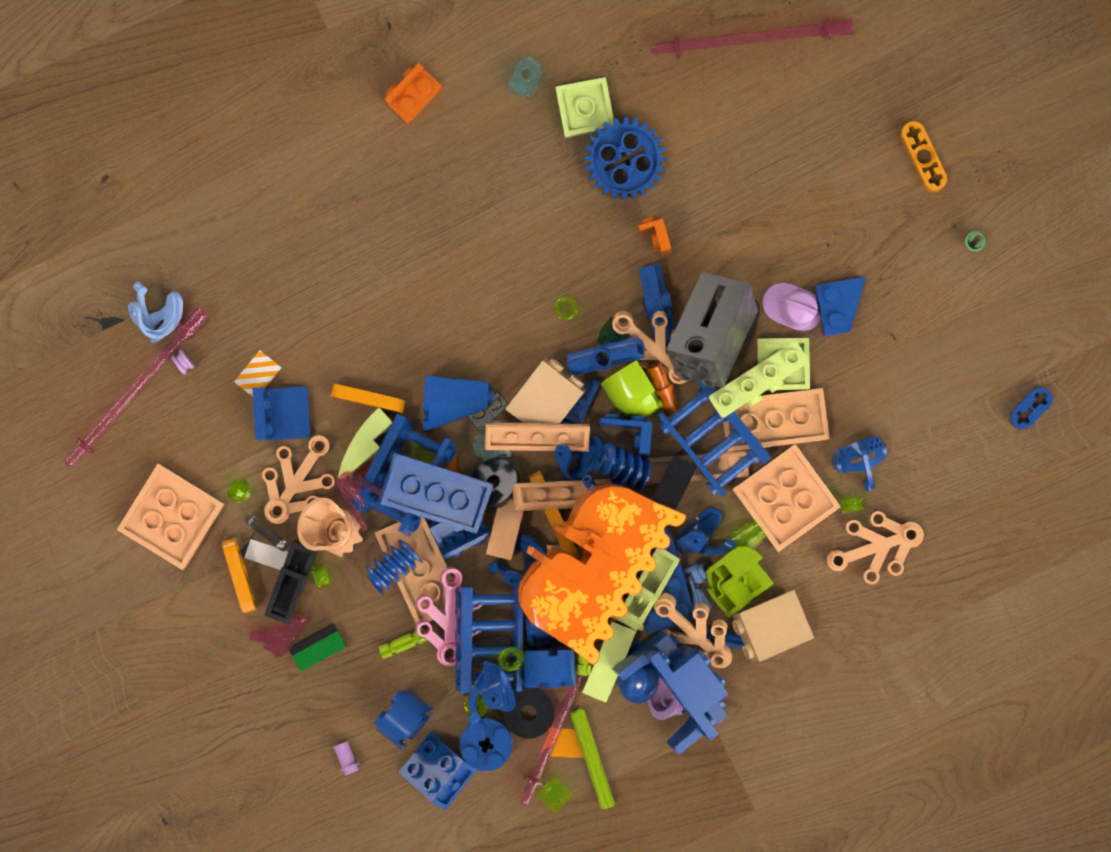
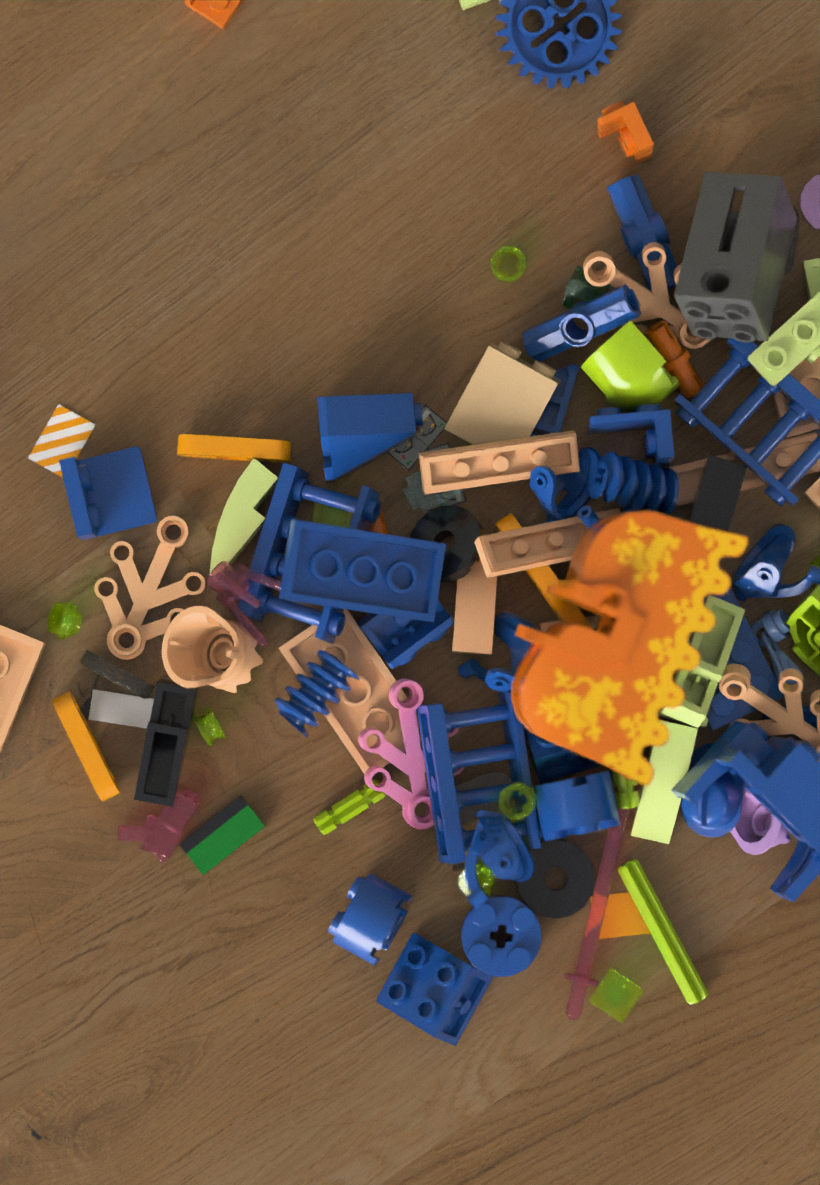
camera: 10 degrees left, 0 degrees up
lavender pin [333,741,359,776] -> none

